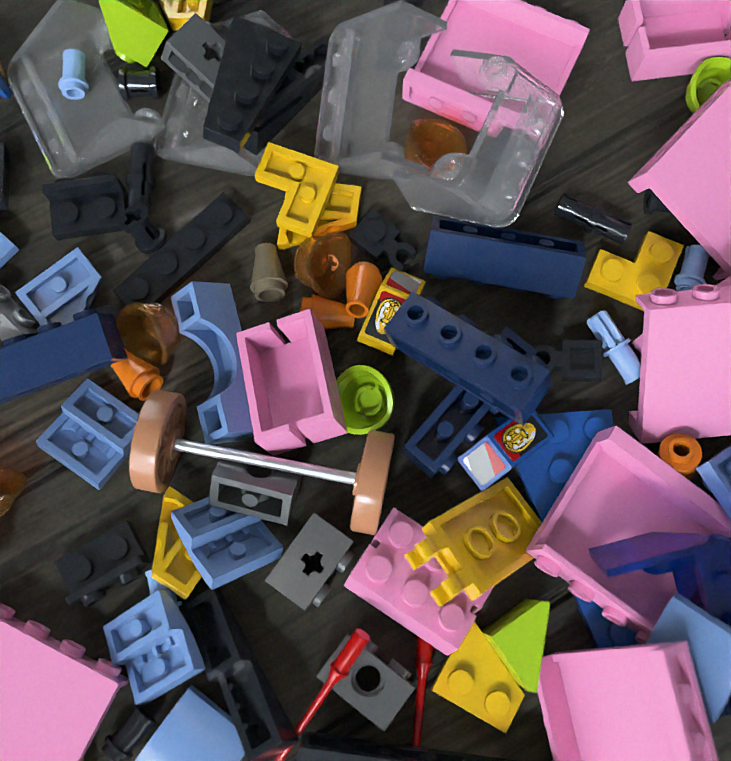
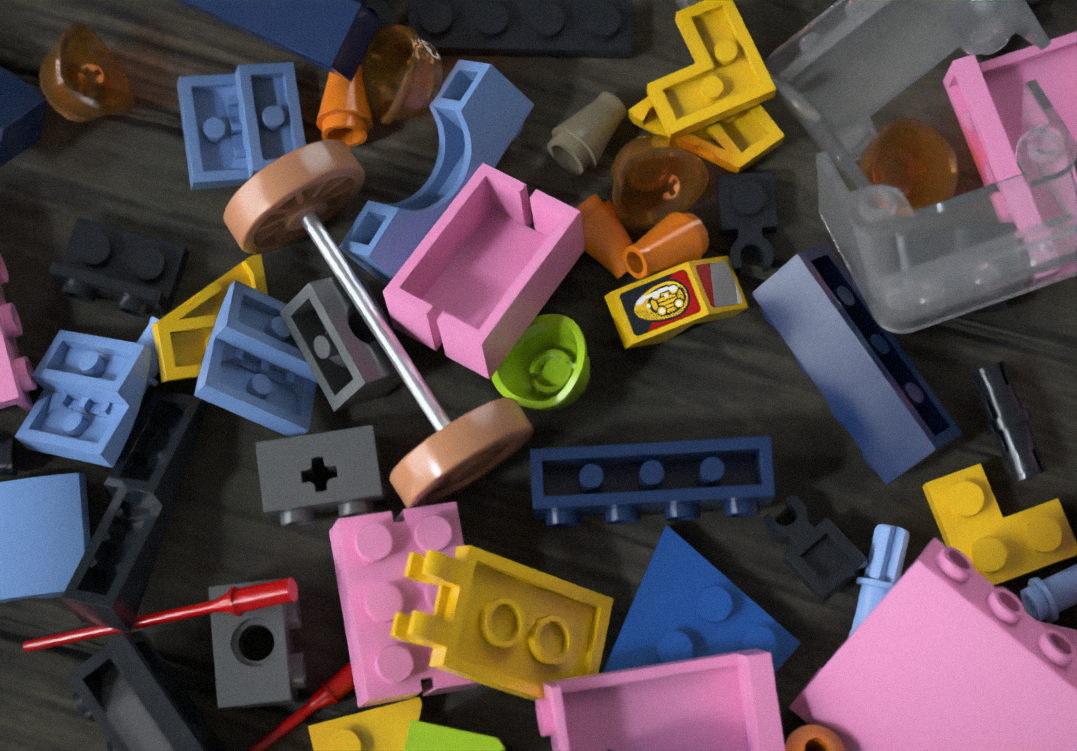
camera: 50 degrees right, 0 degrees up
dark blue brick [384,291,551,426] -> none
slope [458,411,555,491] -> none

